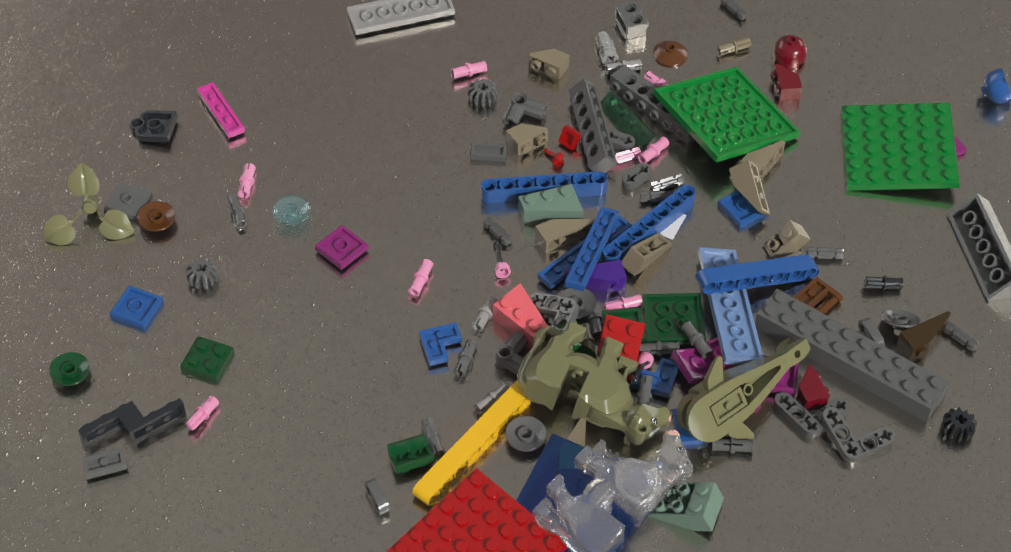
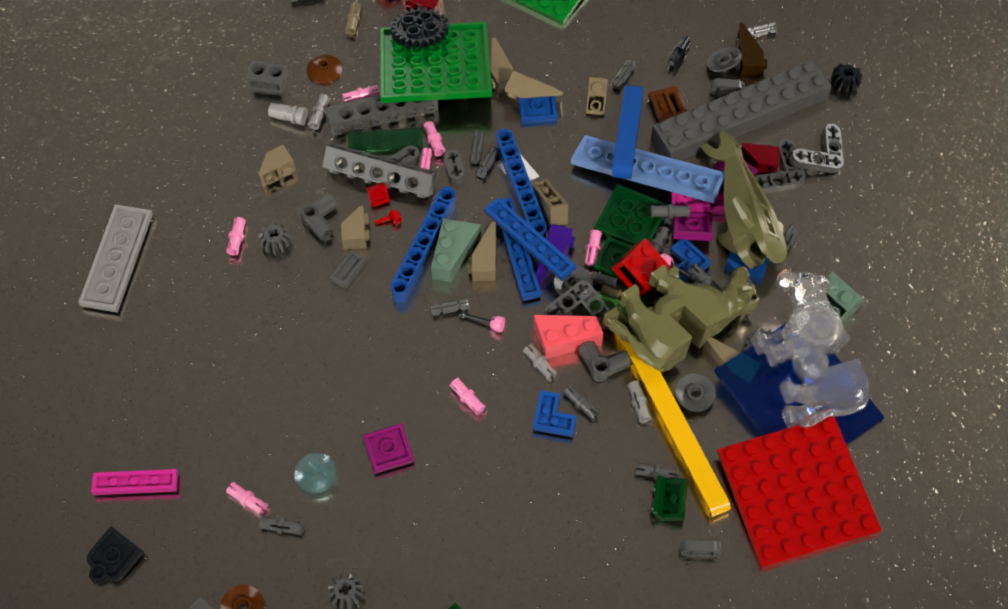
camera: 60 degrees left, 10 degrees up
none -> black gear [391,7,449,50]

